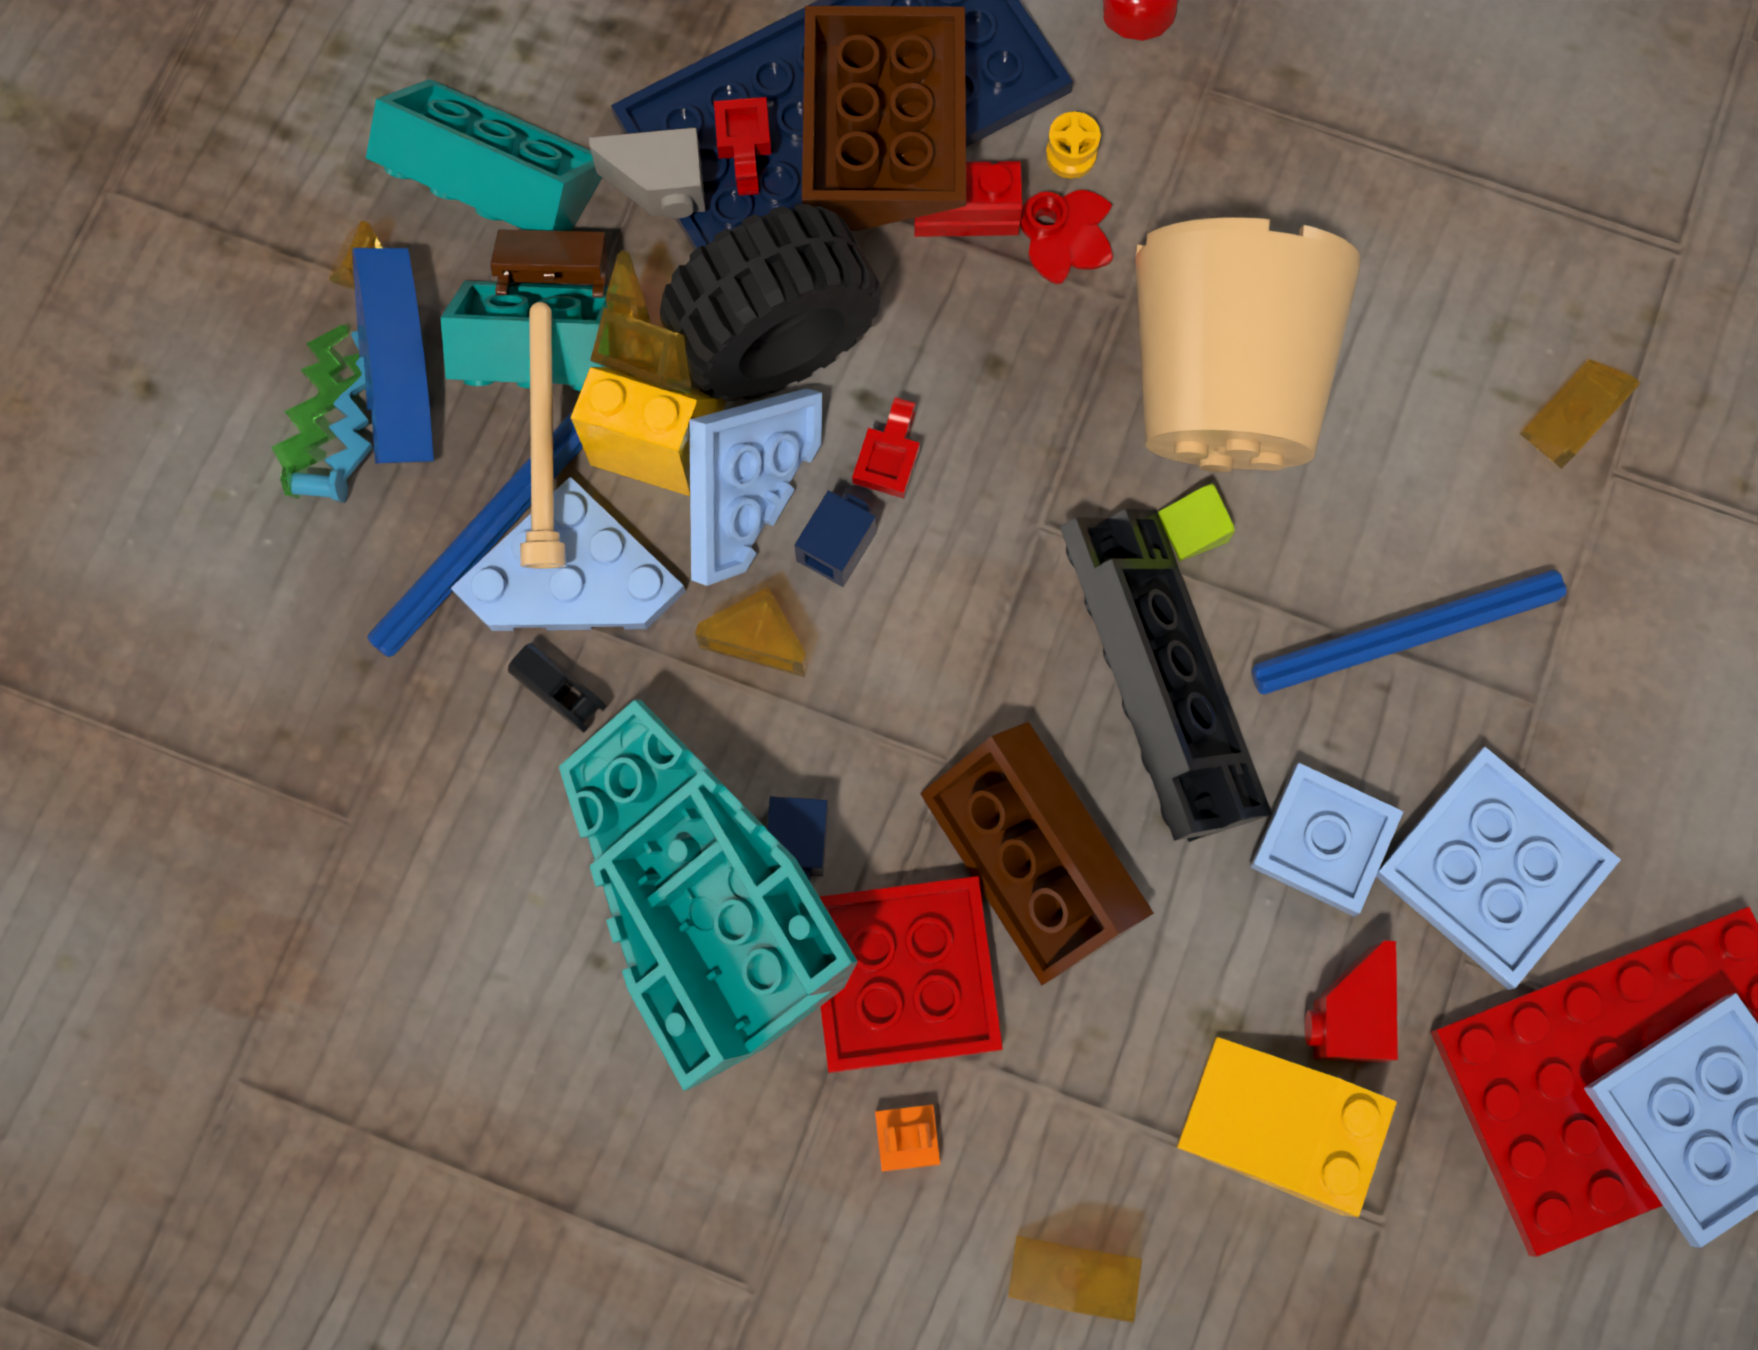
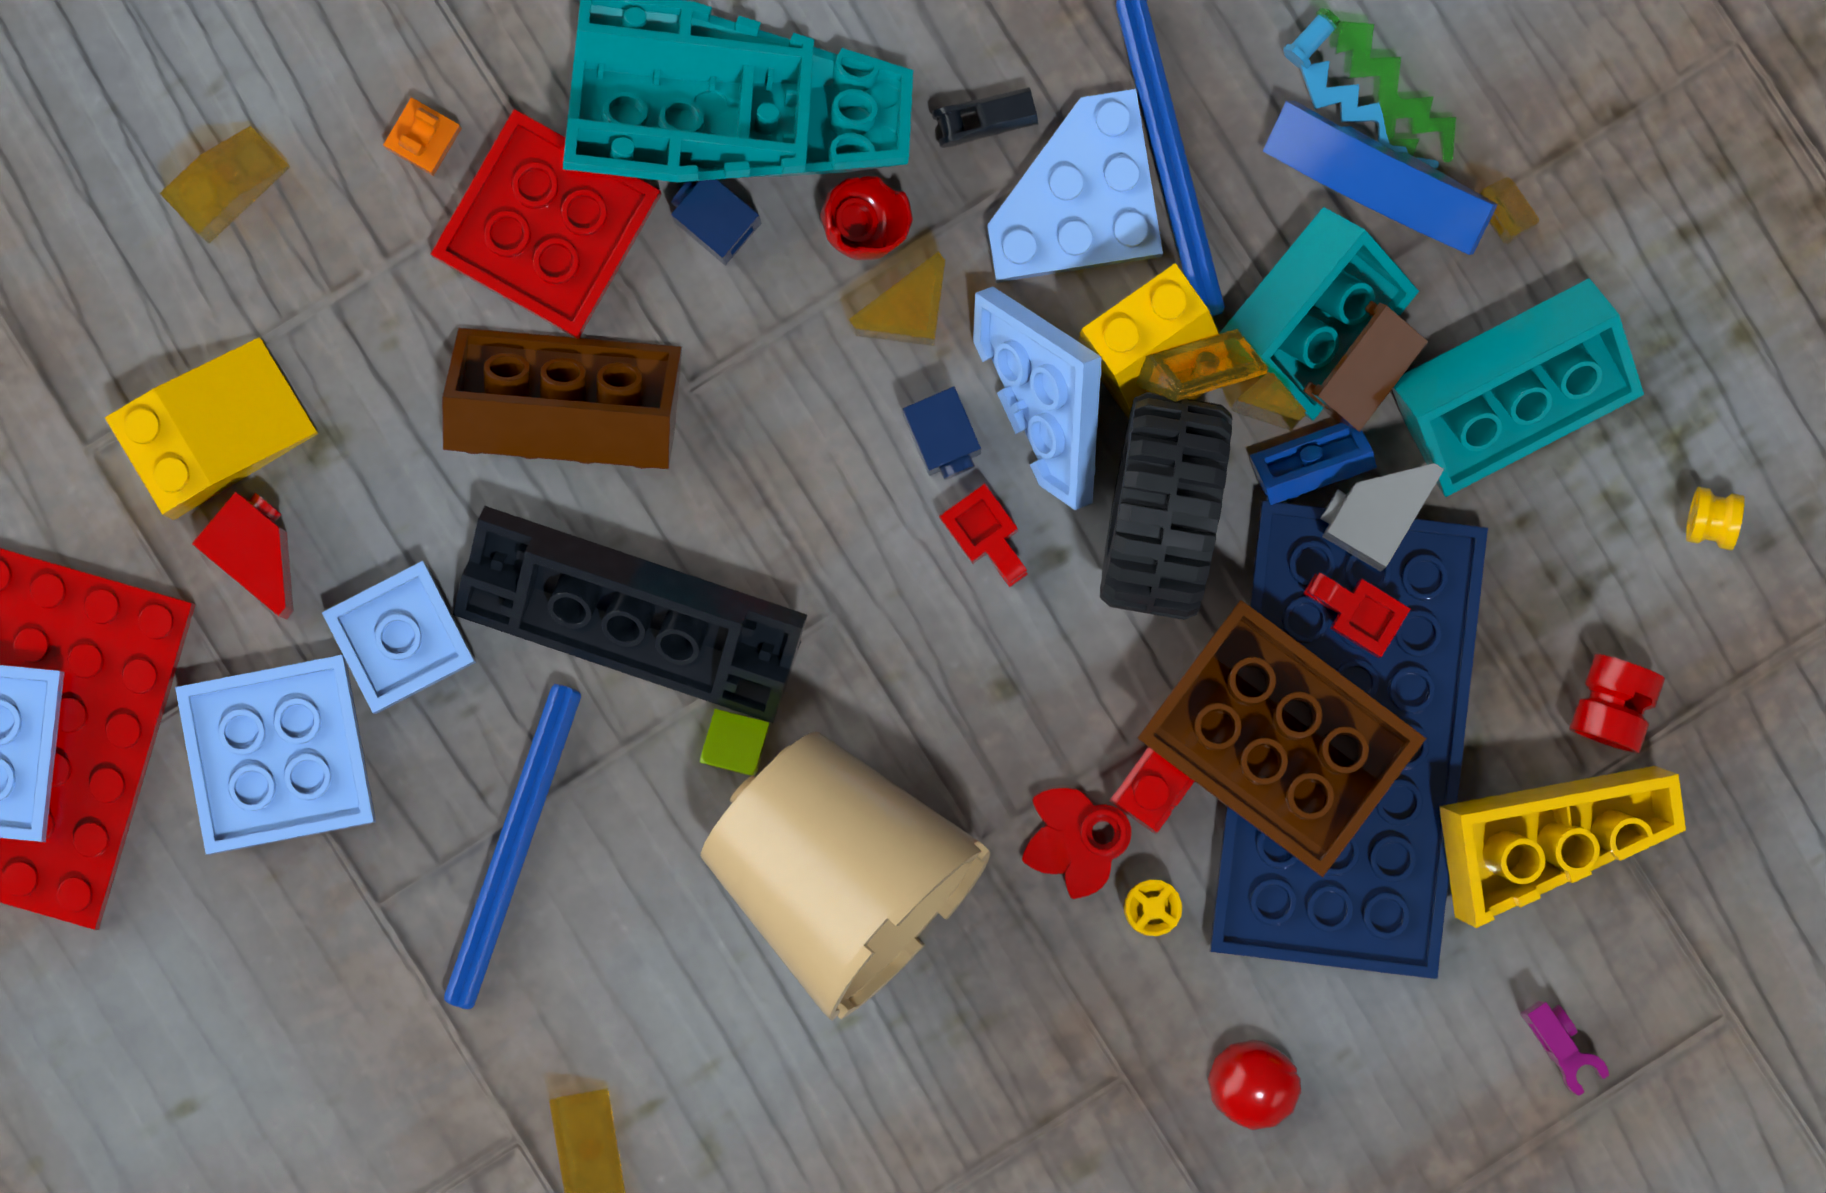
camera: 130 degrees right, 10 degrees up
tan piece [520,302,566,569] -> none
none -> red hair [820,176,913,260]
none -> blue plate [1250,423,1377,505]

